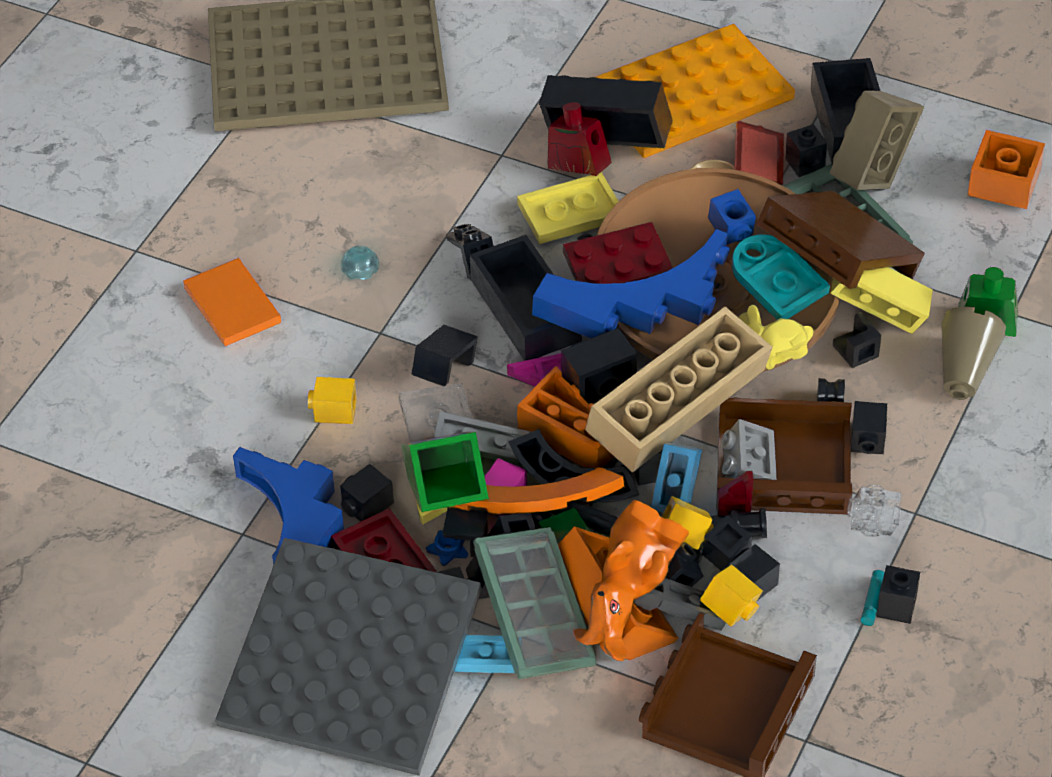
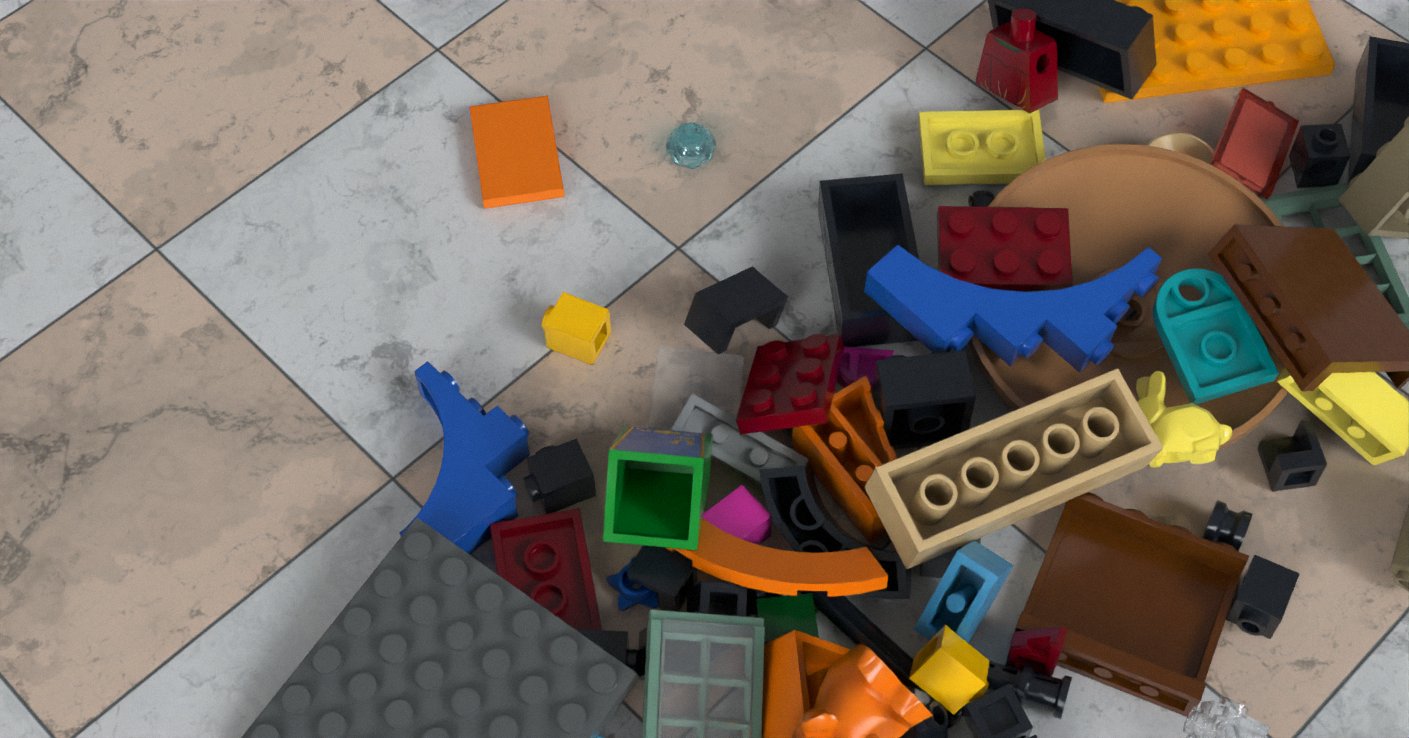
camera: 20 degrees right, 10 degrees up
black bracket [446,224,494,280] -> none
blue brick [708,189,756,245] -> none
light grey bracket [721,419,777,480] -> none
none -> dark red plate [736,334,844,435]

